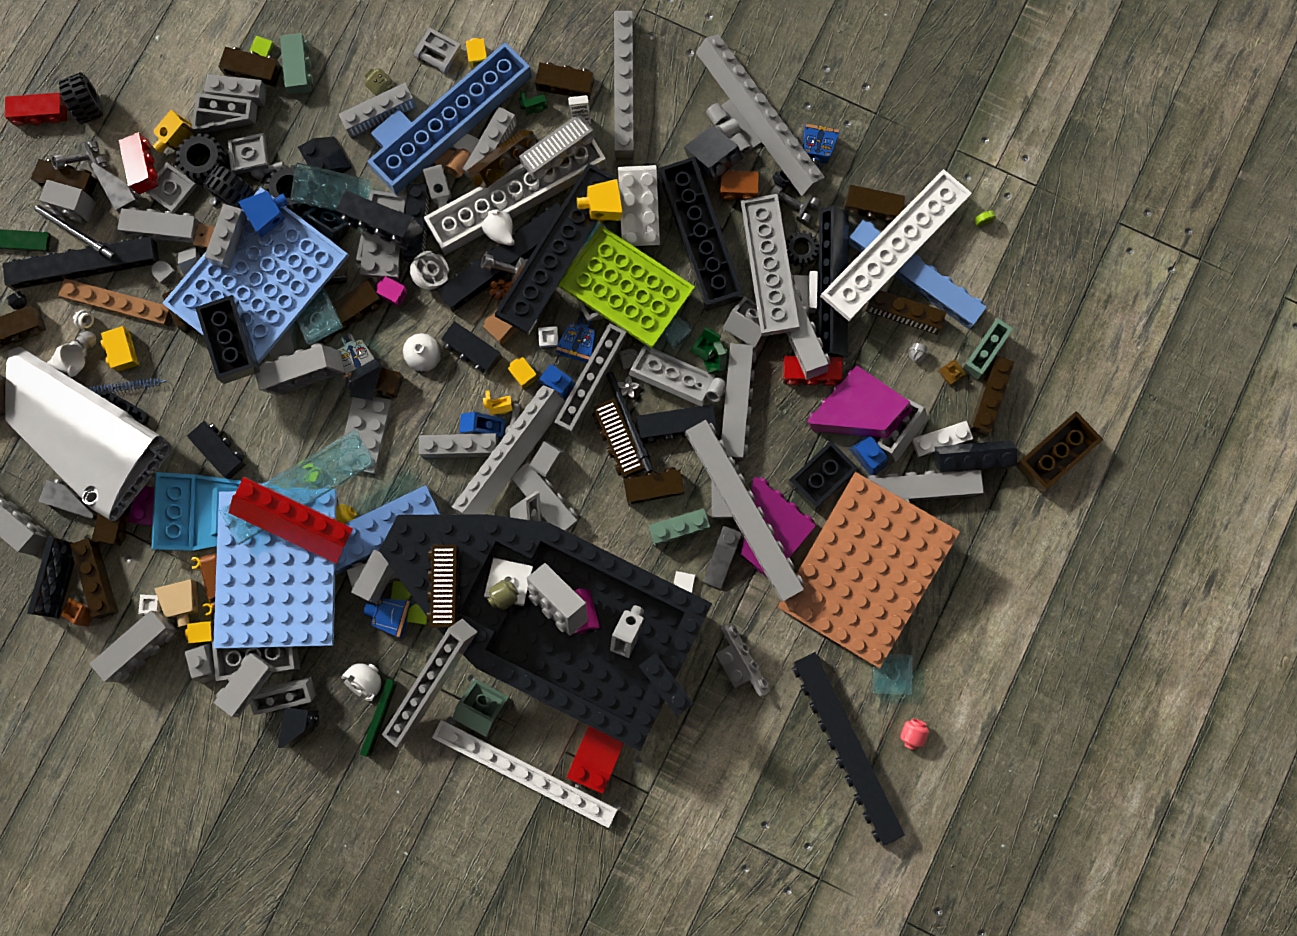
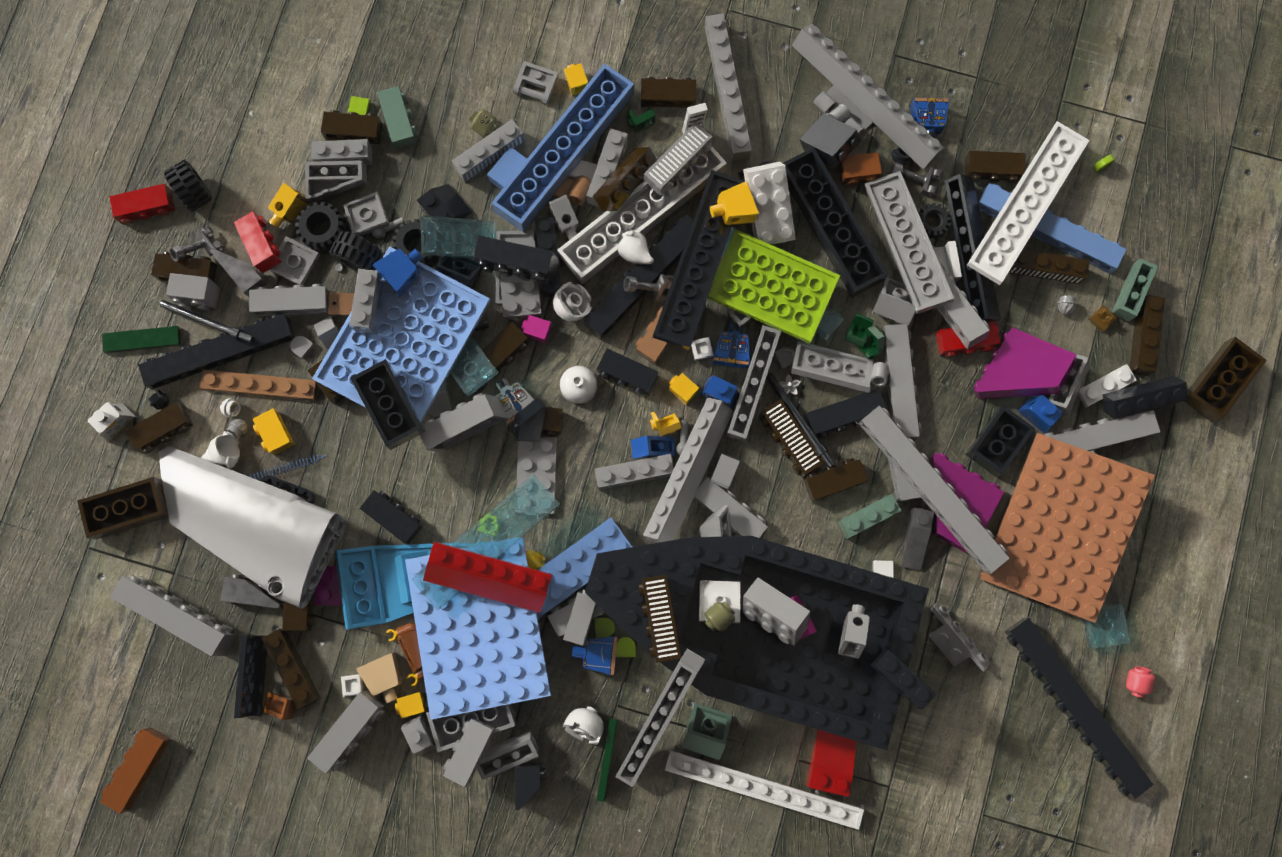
camera: 15 degrees left, 0 degrees up
reddish brown plant [489,278,512,299] -> none

